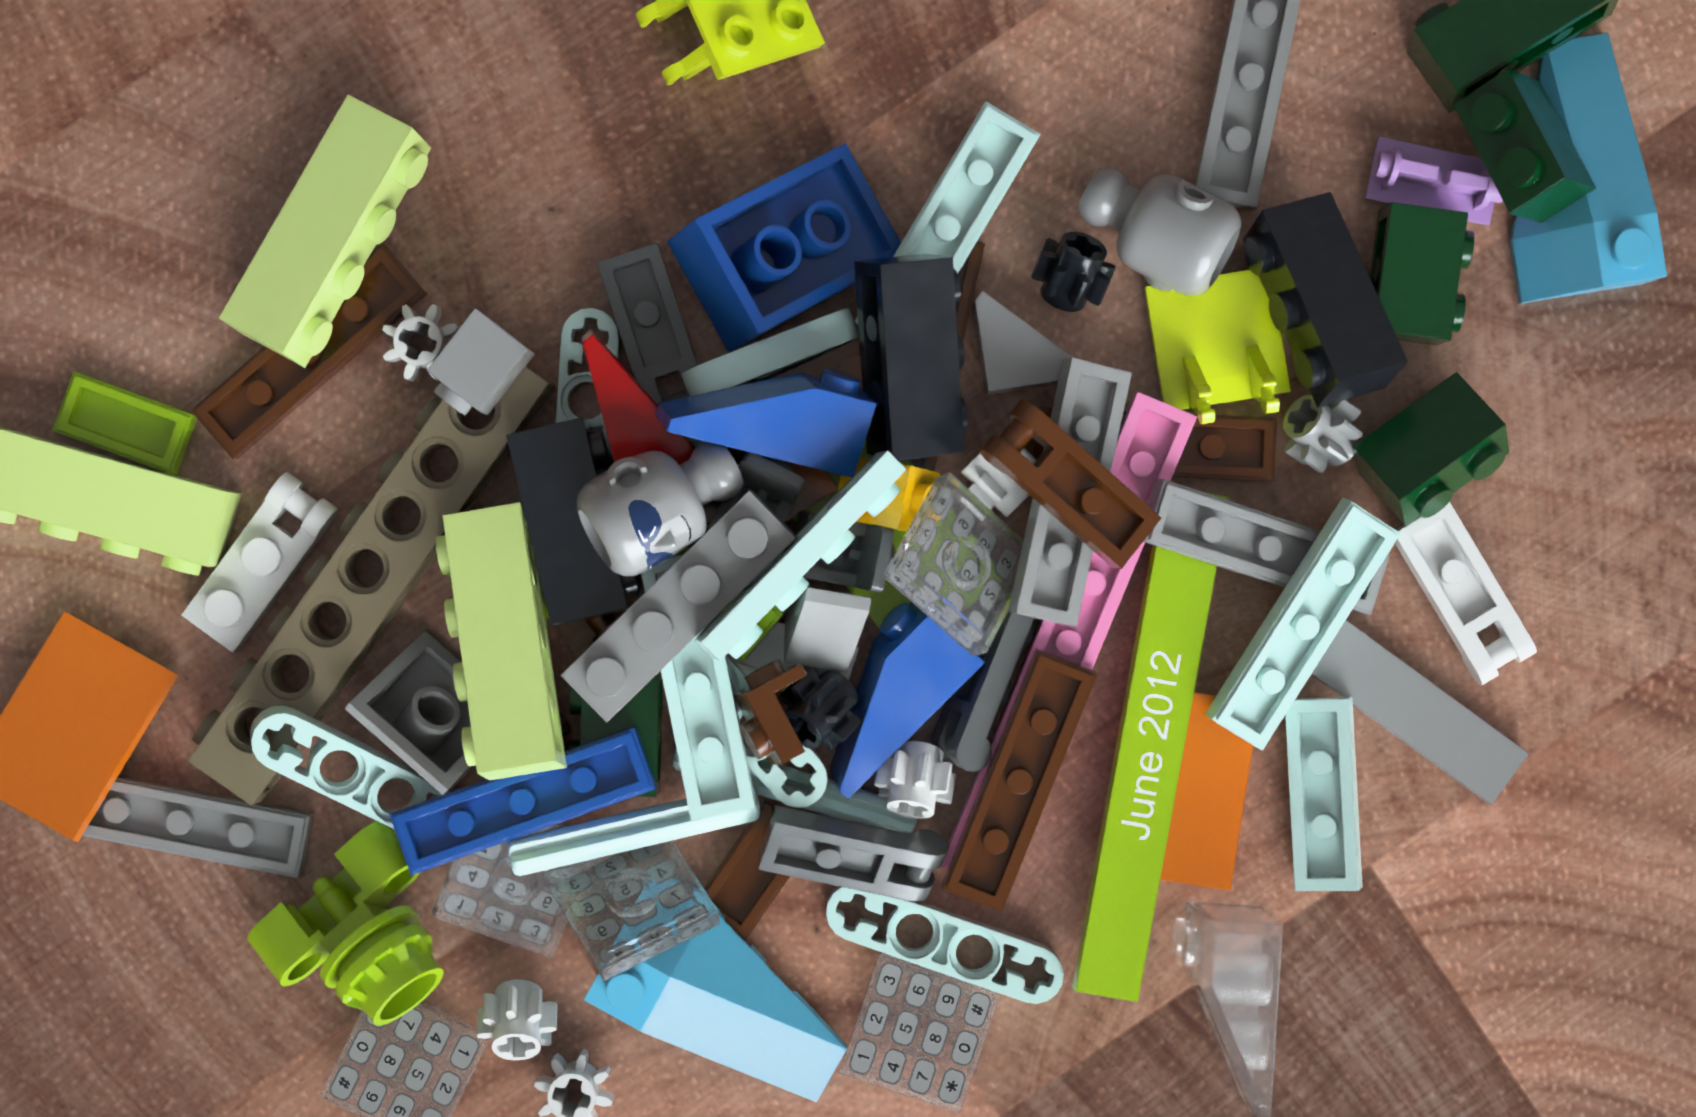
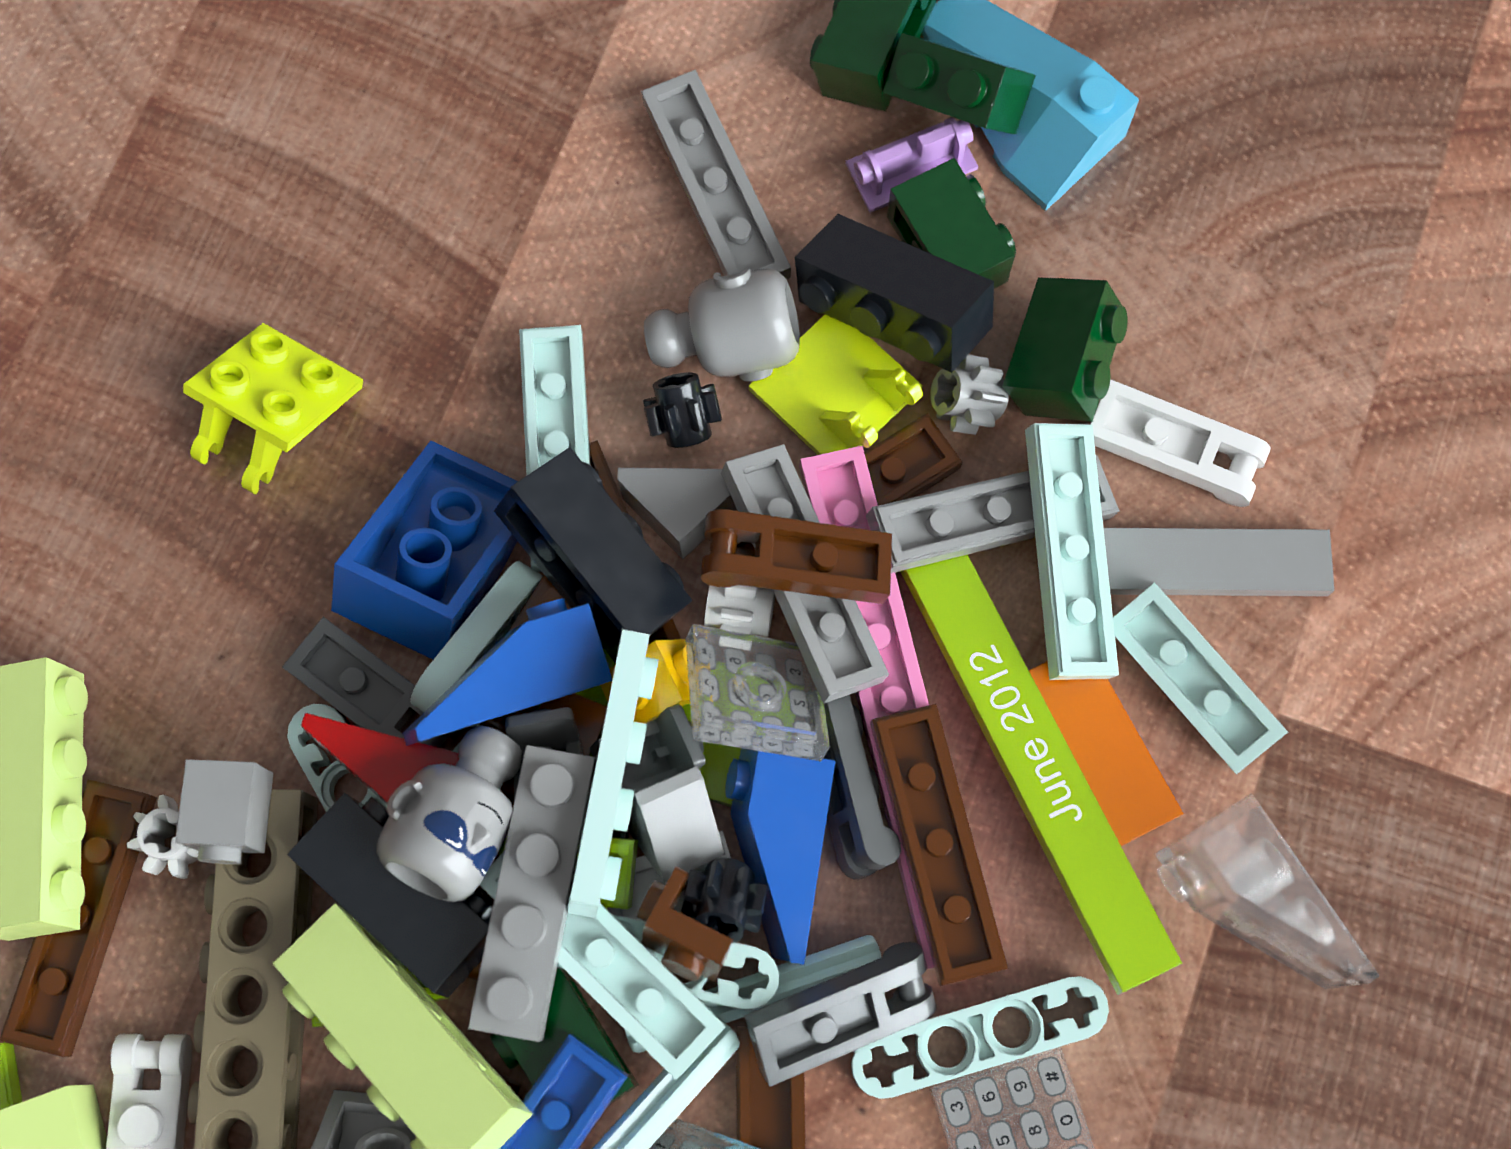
camera: 30 degrees left, 15 degrees down
white gear [874,741,956,819] -> none

